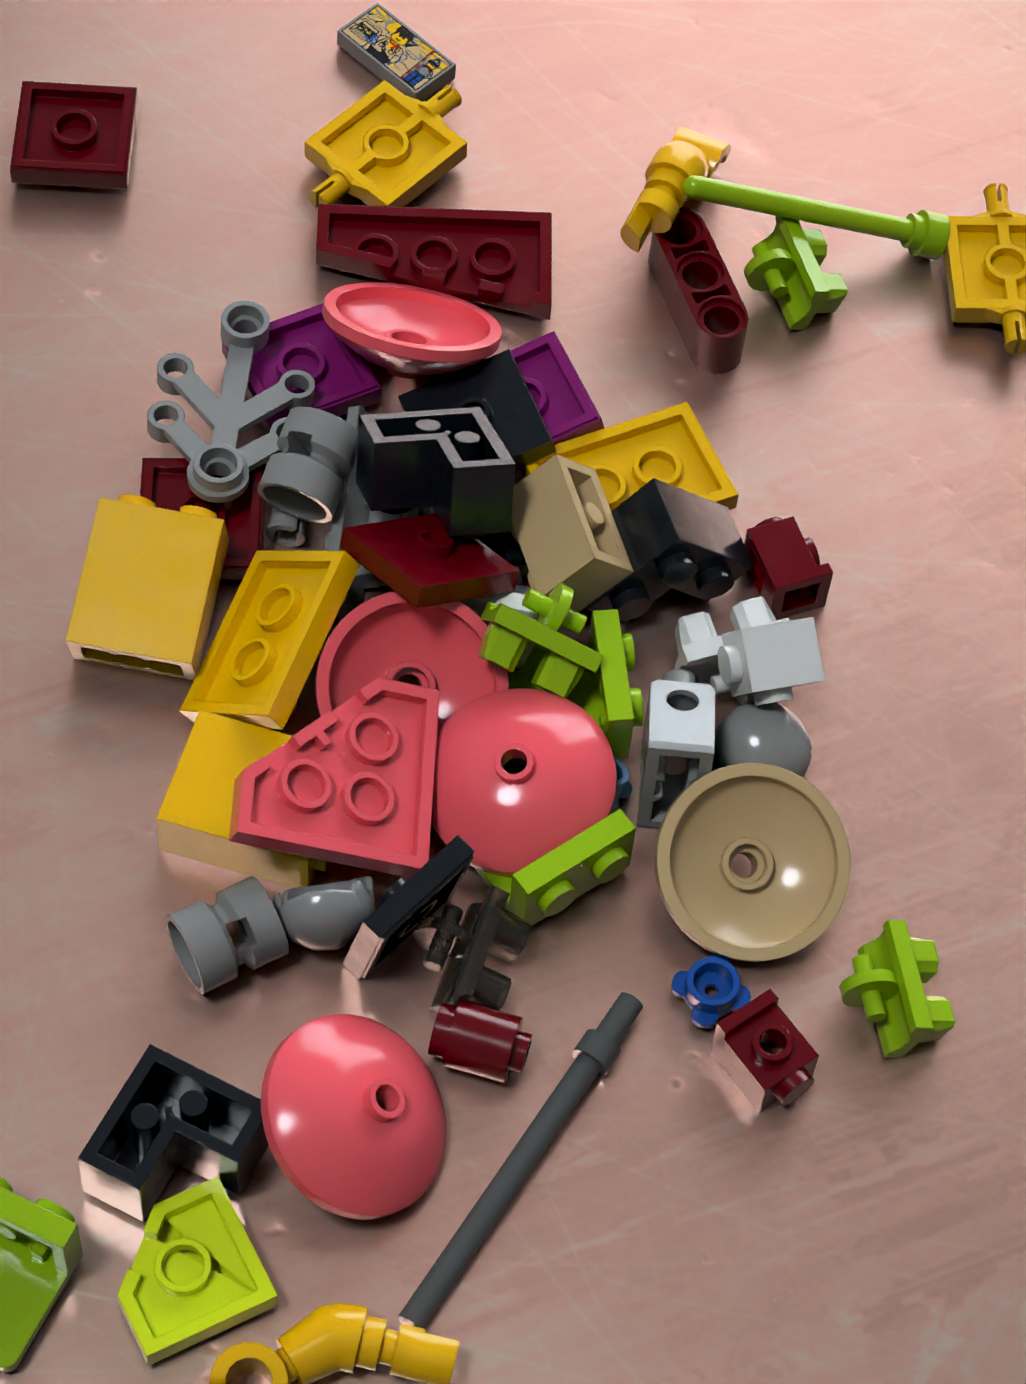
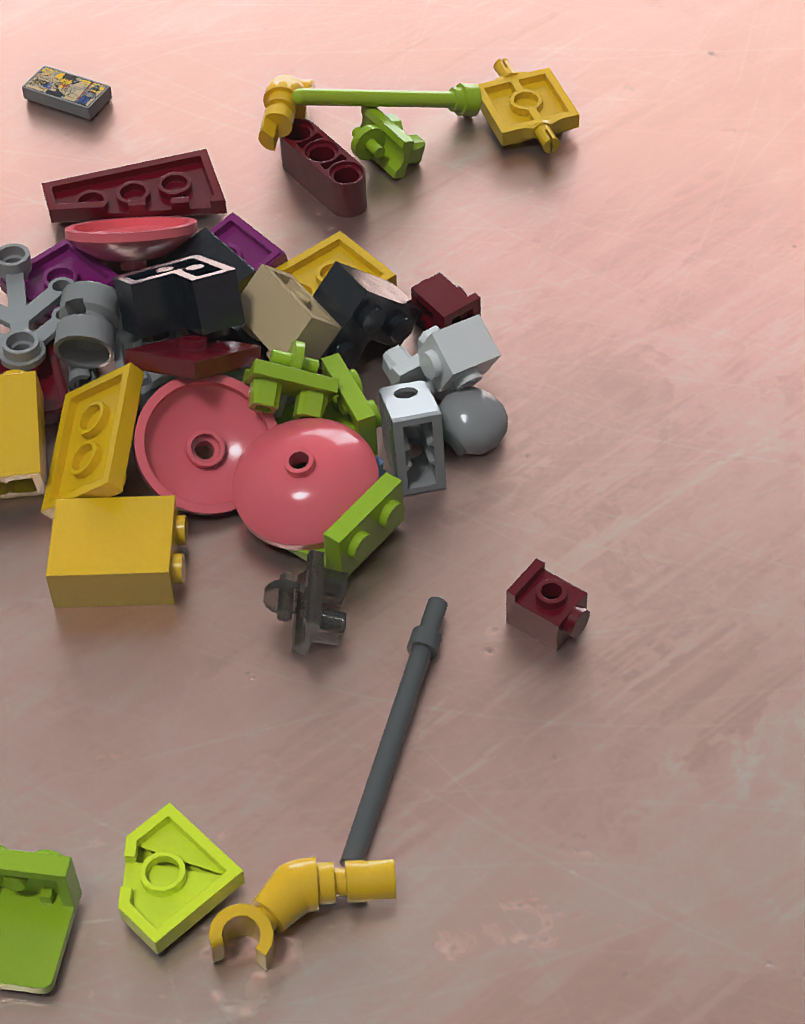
camera: 10 degrees left, 10 degrees down
black brick [78,1044,269,1222] -> none
light grey wheel [165,876,289,994] -> none
coral plate [229,677,440,878] -> none
coral dish [261,1014,447,1220] -> none
light grey hair [273,876,375,951] -> none
yellow plate [304,80,467,208] -> none
black plate [343,835,475,980] -> none
dark red brick [428,1000,533,1083] -> none
tan dish [654,763,851,962] -> none
blue plate [671,955,751,1028] -> none
lime hips [839,919,955,1058] -> none

